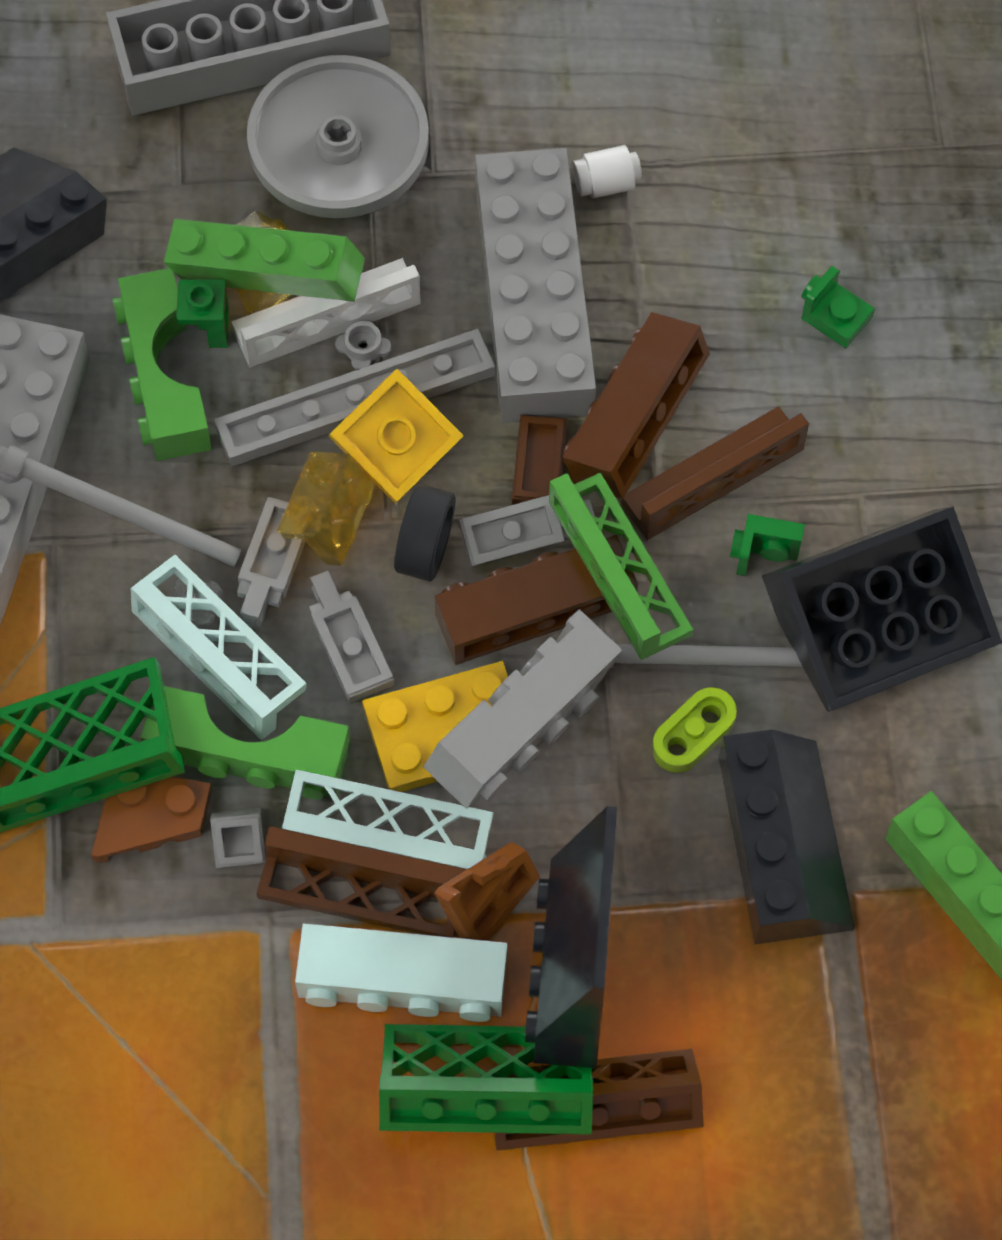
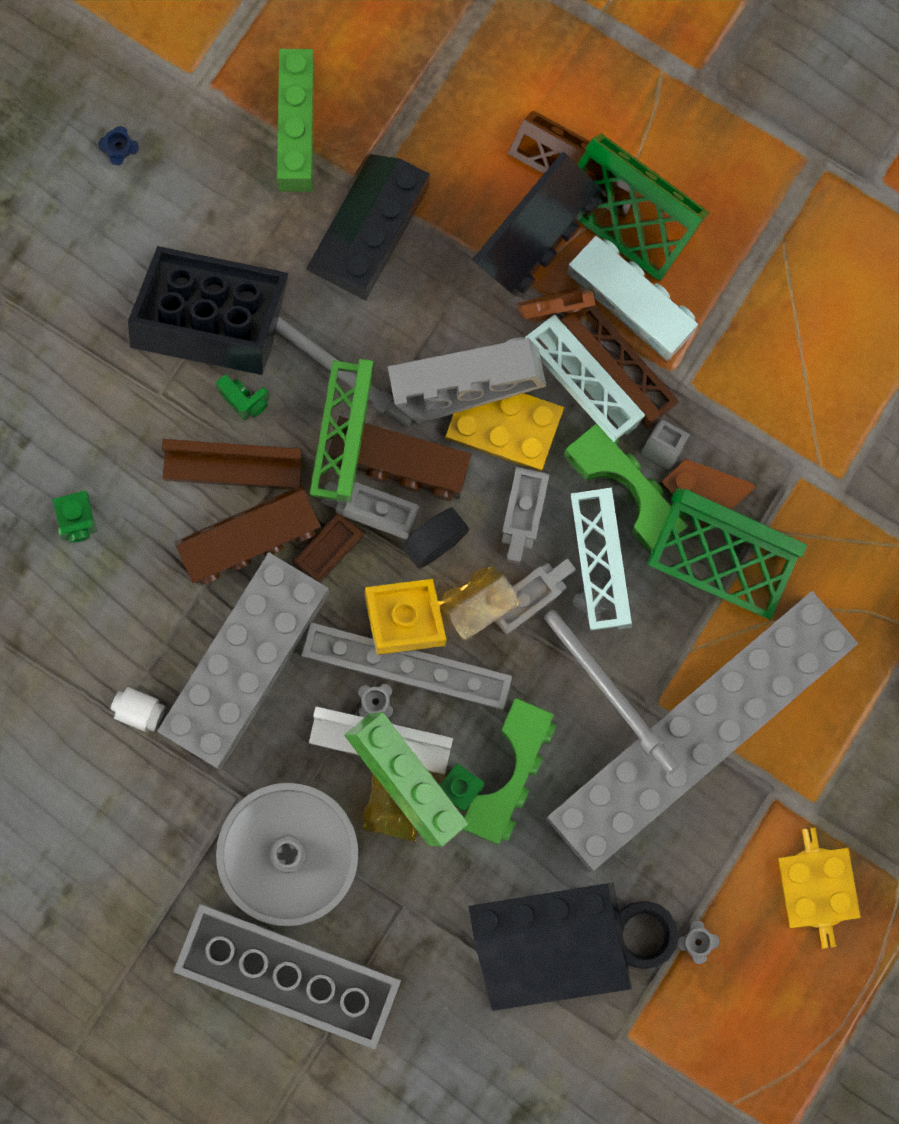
camera: 150 degrees left, 15 degrees up
lime plate [652,687,737,773] -> none

